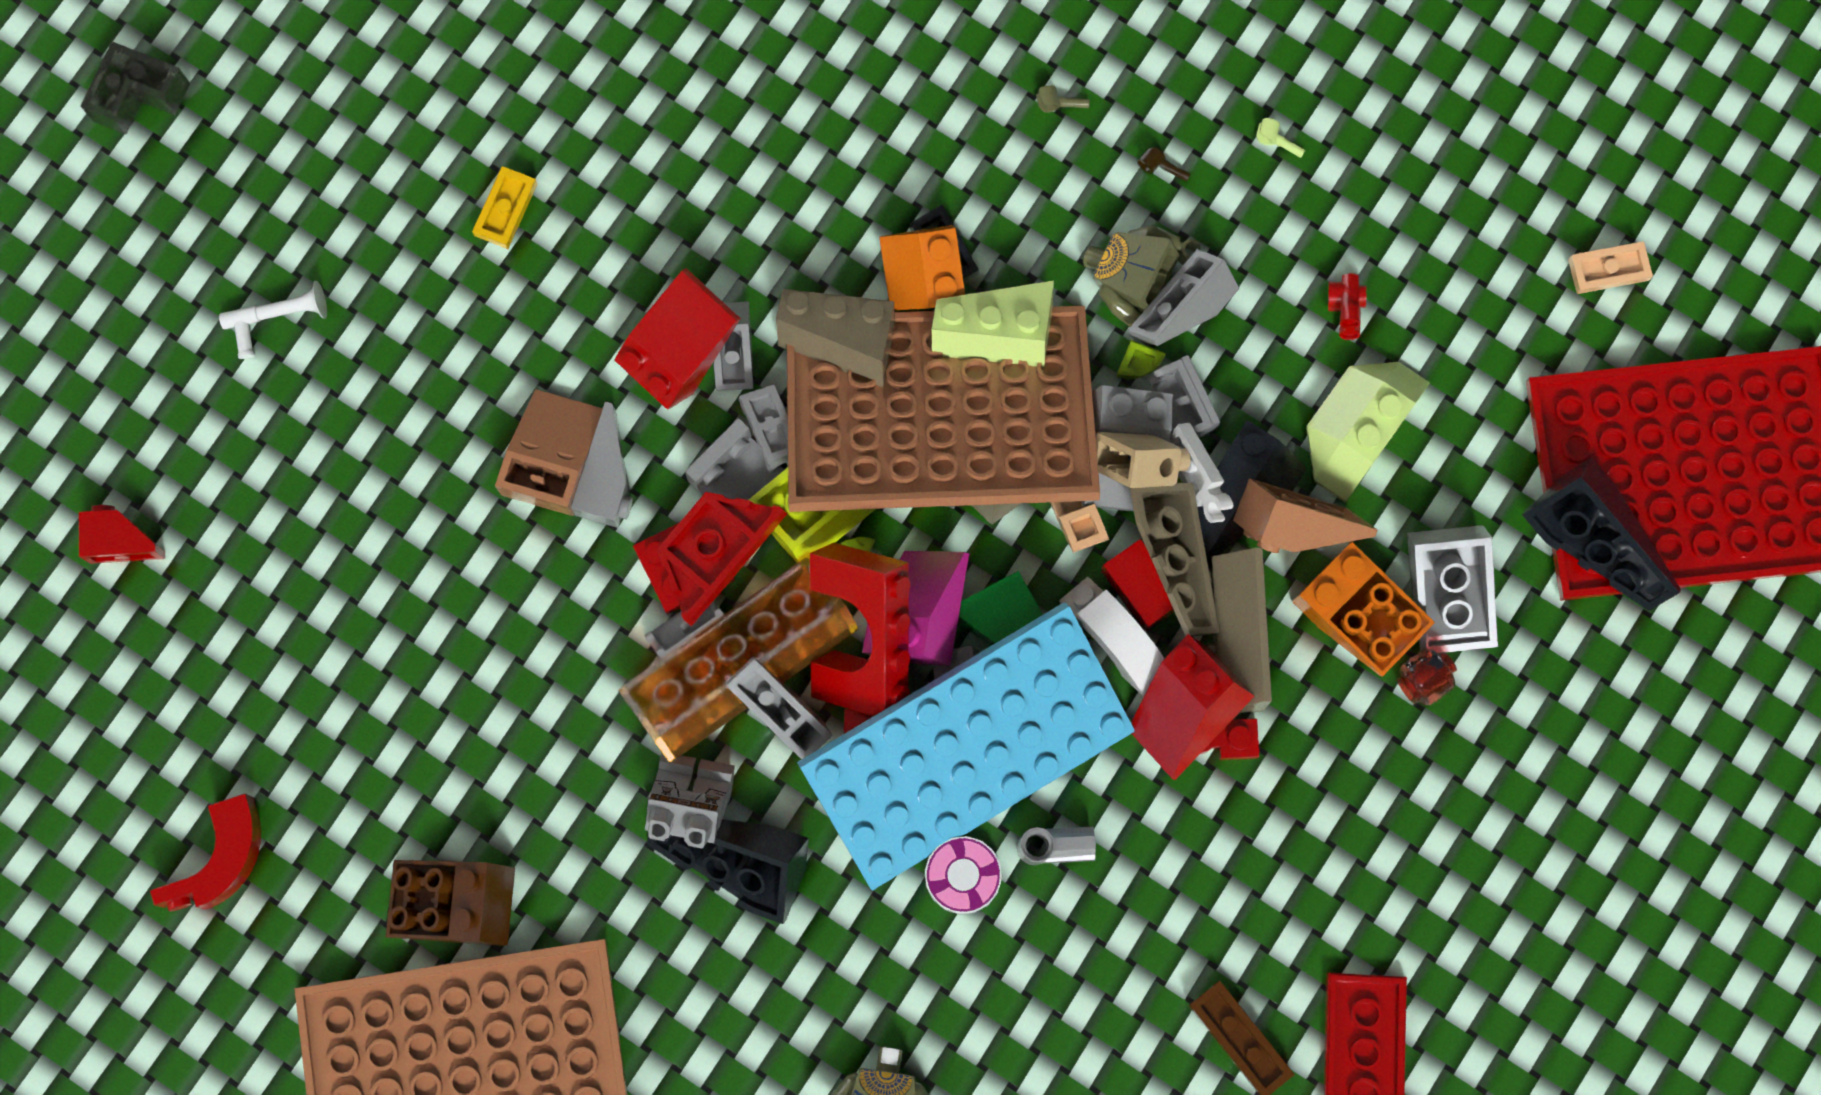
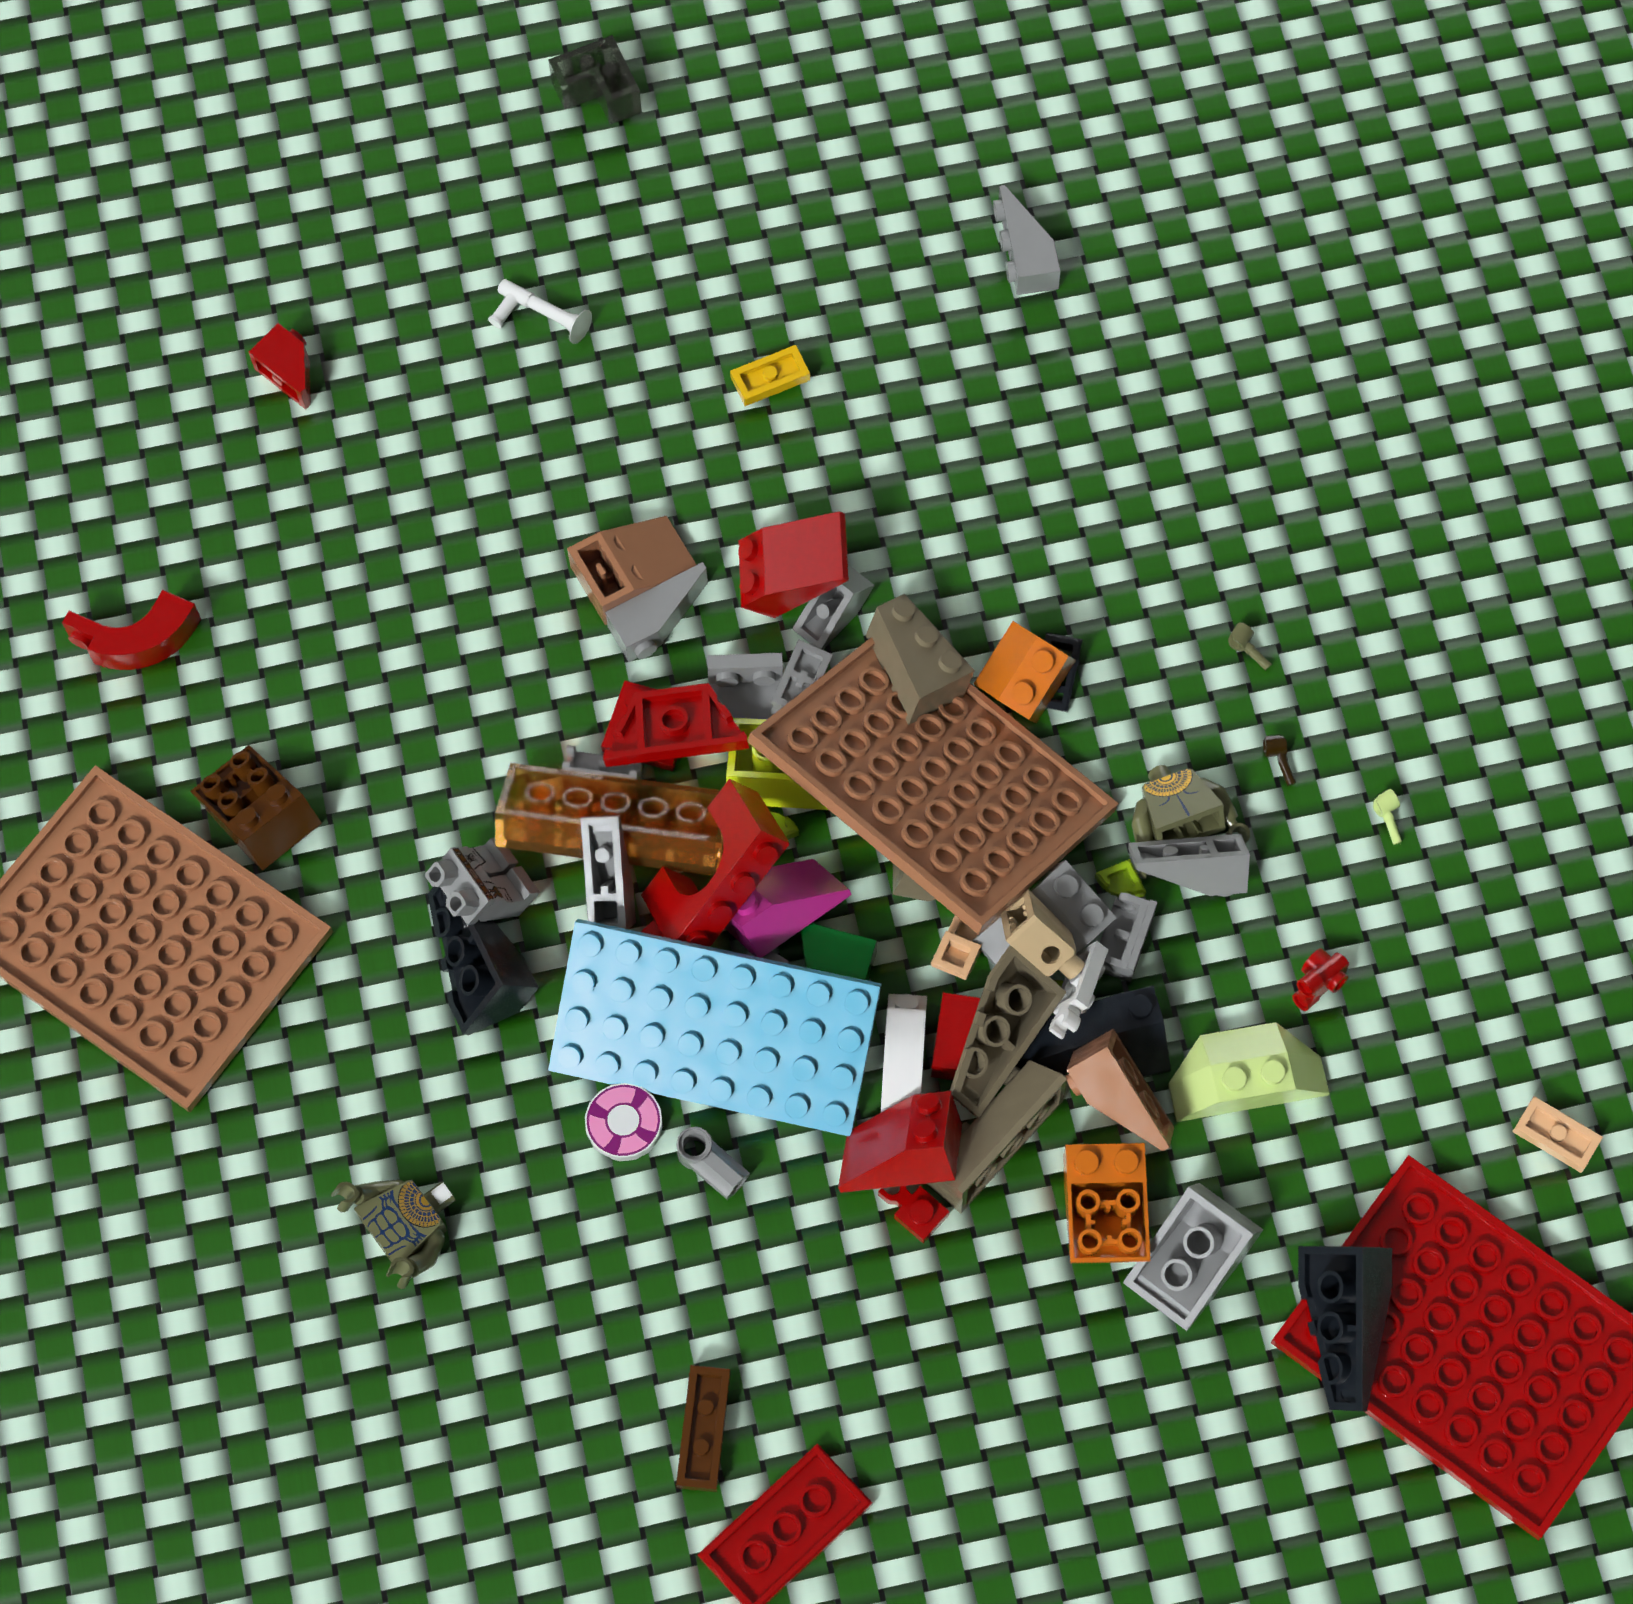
camera: 45 degrees right, 10 degrees down
yellowish green wedge [931,281,1054,367] -> none
clear red head [1397,649,1457,705] -> none

